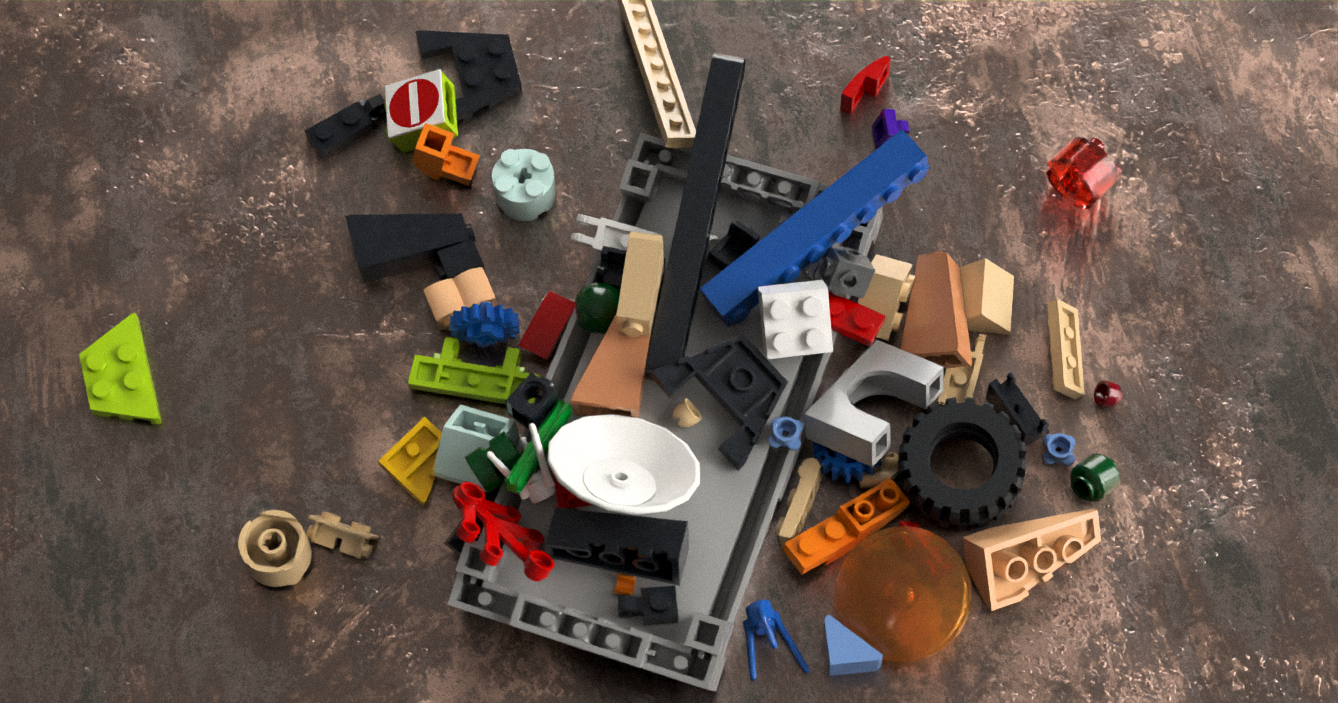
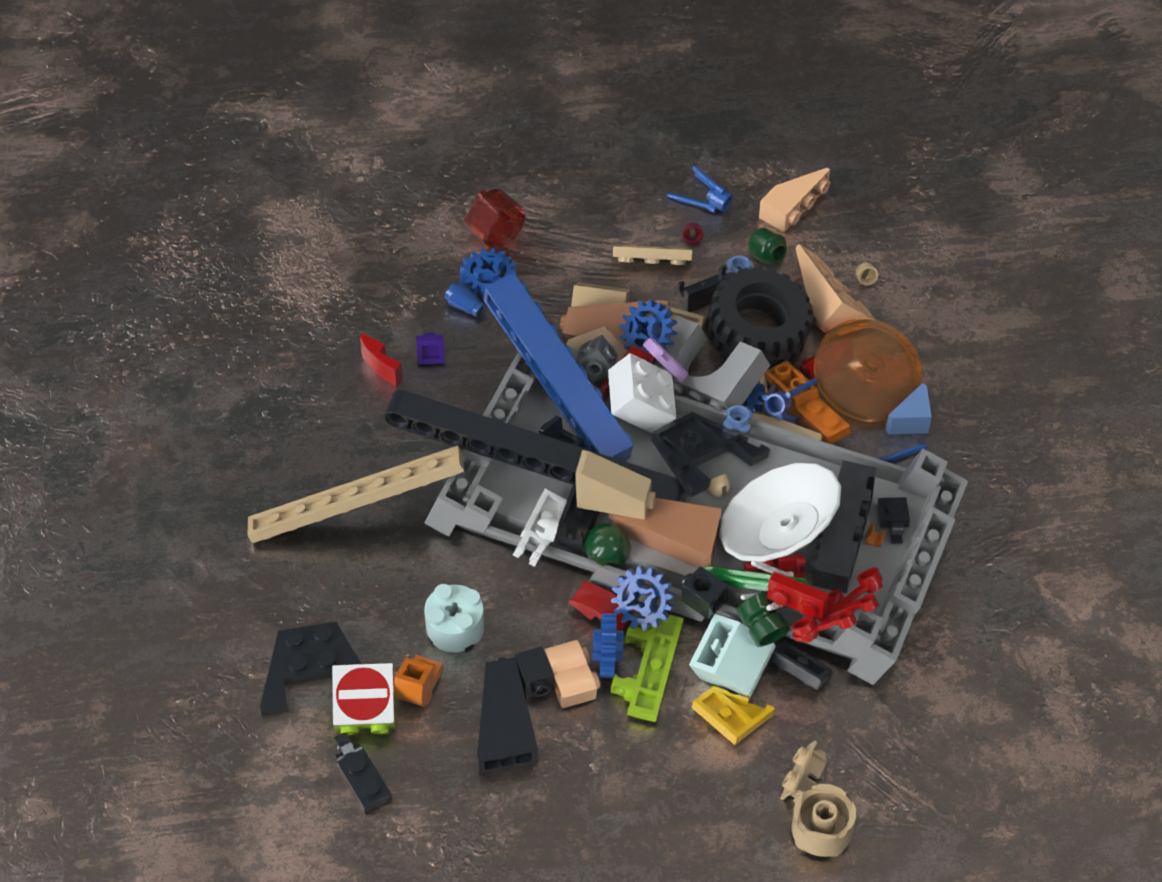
camera: 90 degrees left, 10 degrees down
none -> blue cone [444,281,485,317]
none -> blue gear [460,248,517,299]
none -> white hinge [535,517,559,542]
none -> gear [611,565,676,630]
none -> blue gear [619,300,678,354]
none -> lavender tile [643,338,689,382]
none -> blue plant [667,166,733,213]
none -> light nougat slope [759,168,830,232]
none -> blue plant [762,378,818,422]
none -> red plate [767,571,829,621]
none -> tan hinge [856,262,878,286]

